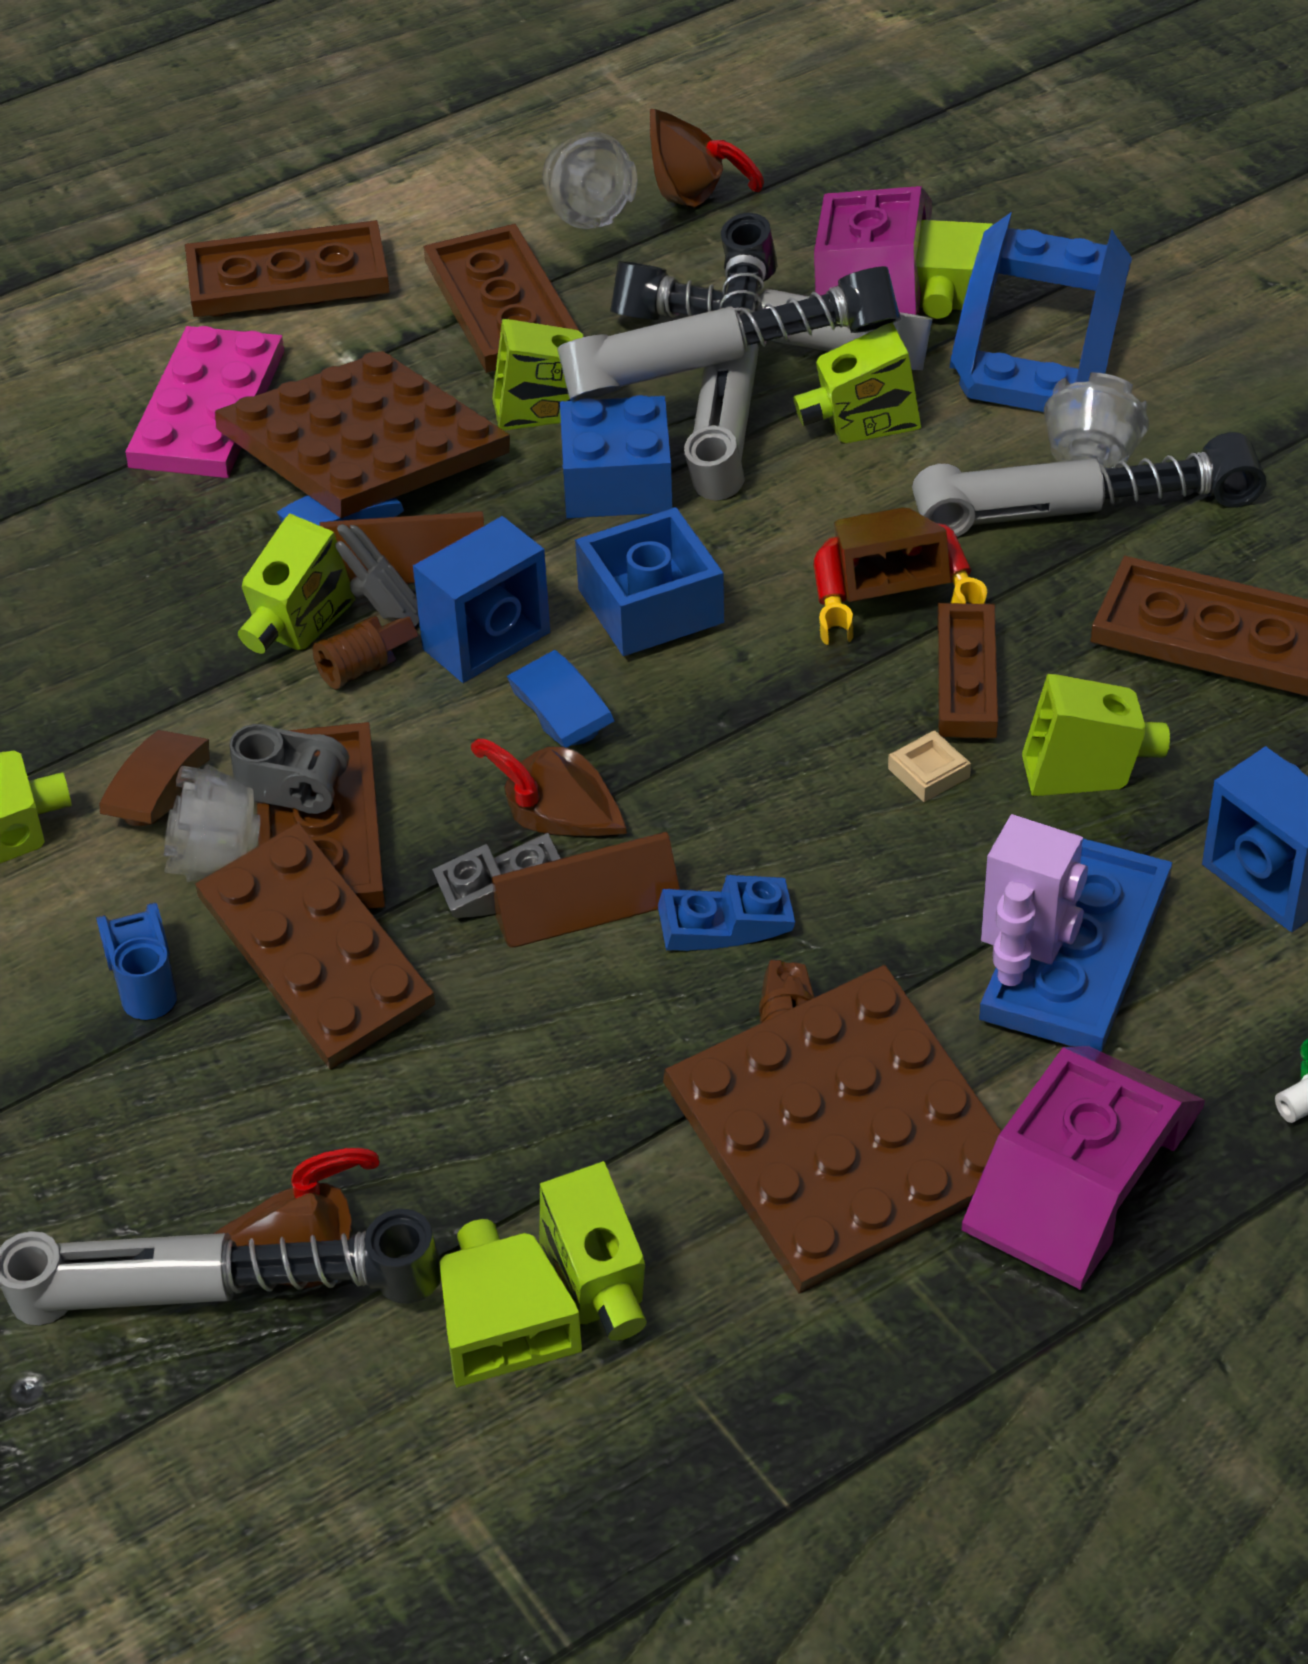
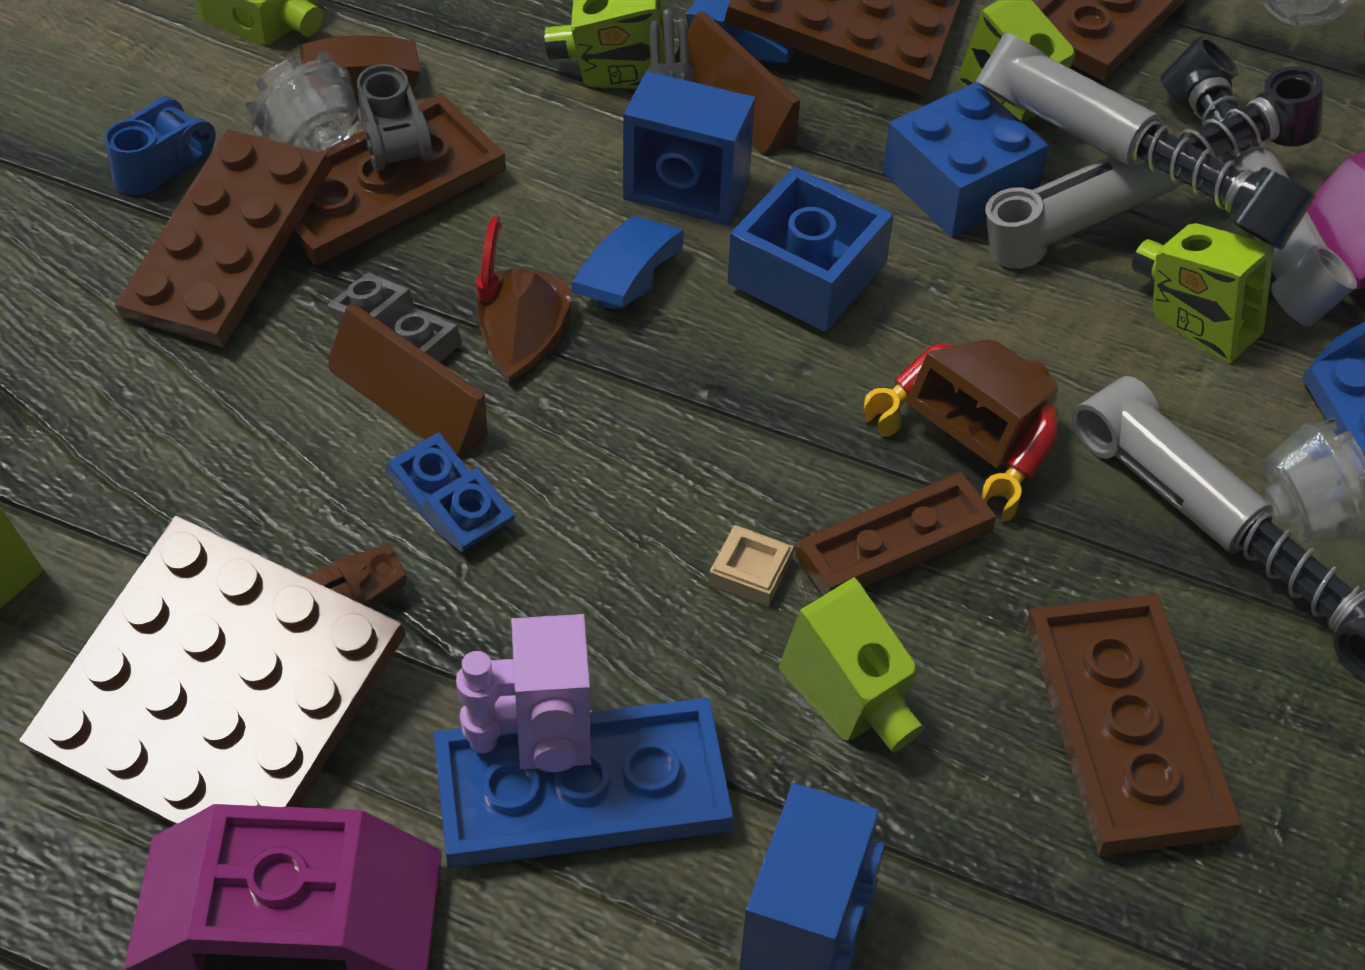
camera: 55 degrees right, 5 degrees up
reddish brown hinge [313,616,418,689] -> none

